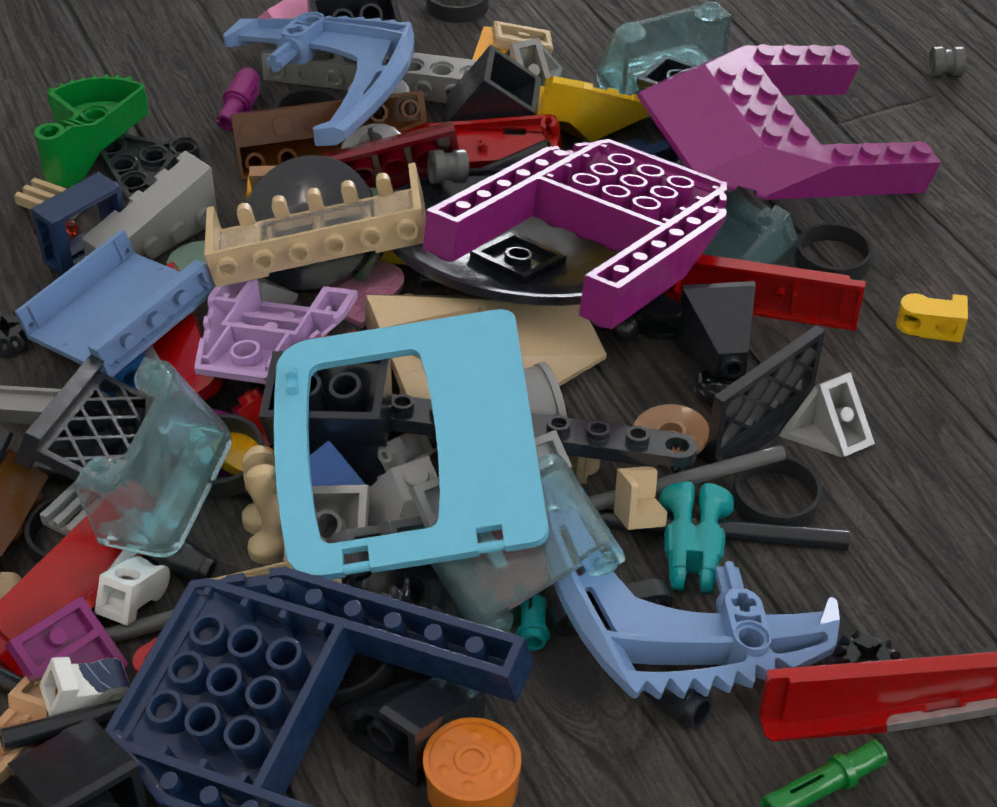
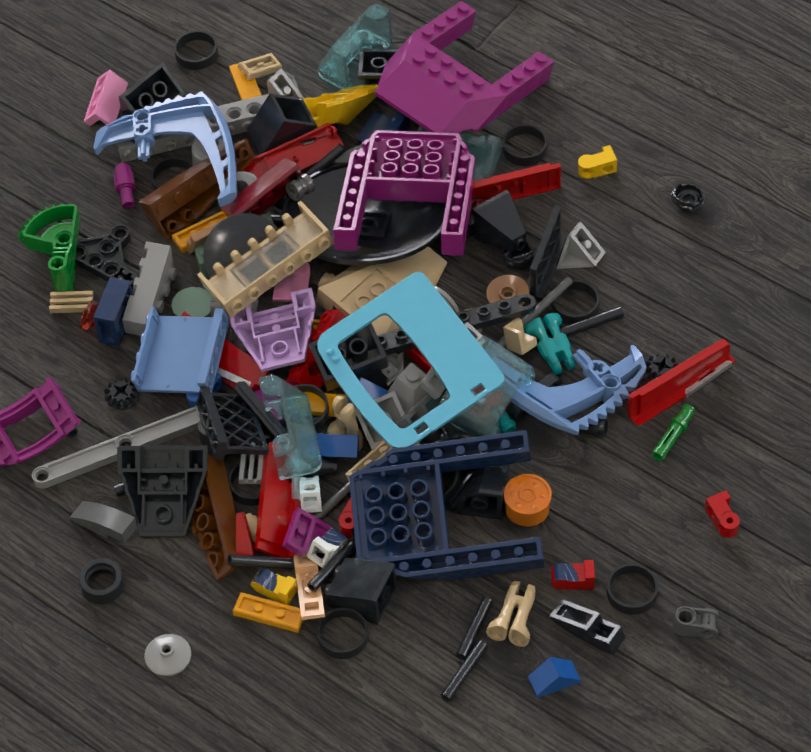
camera: 25 degrees left, 10 degrees up
none -> blue slope [293,433,359,458]

